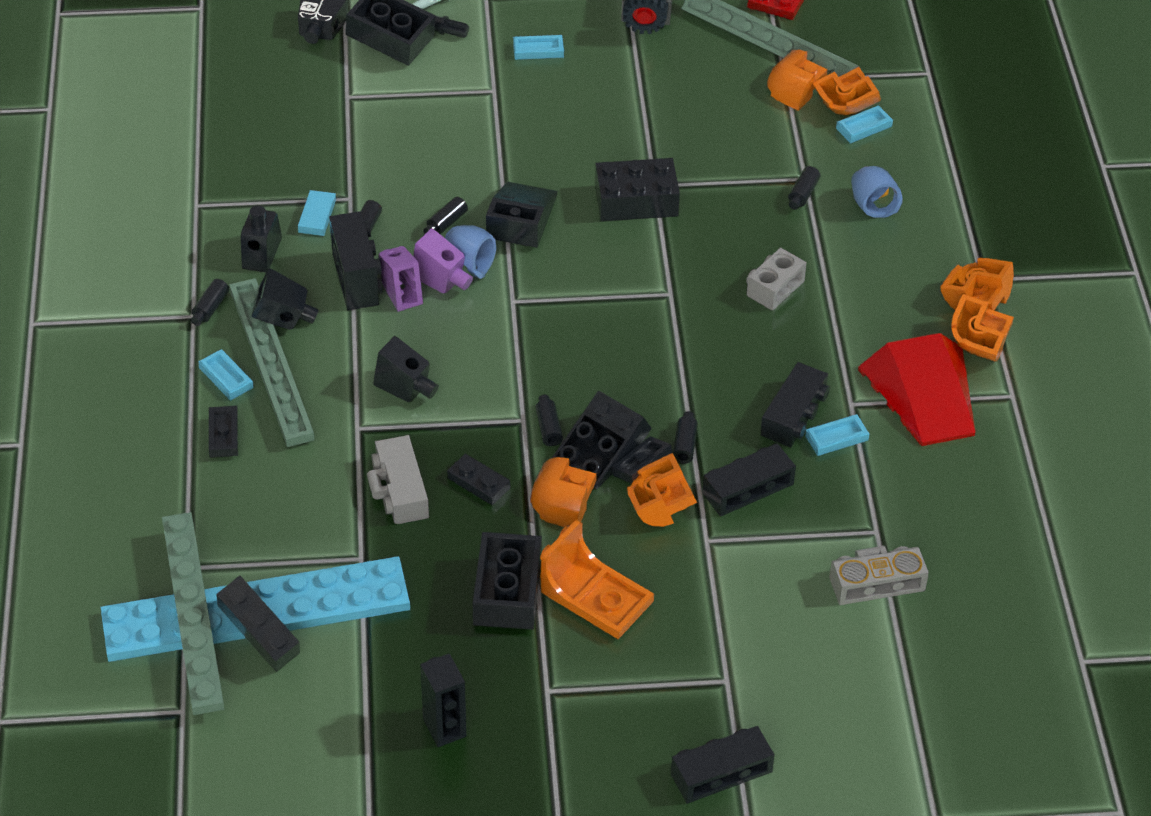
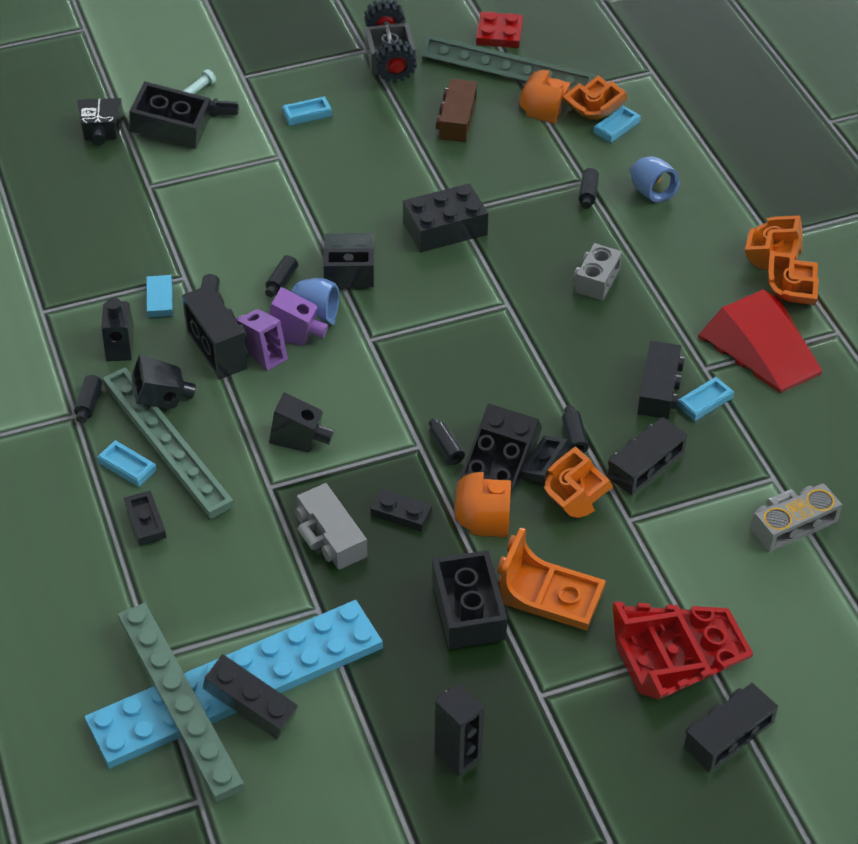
camera: 15 degrees left, 0 degrees up
none -> reddish brown brick [436,79,477,142]
none -> red wedge [612,601,753,699]

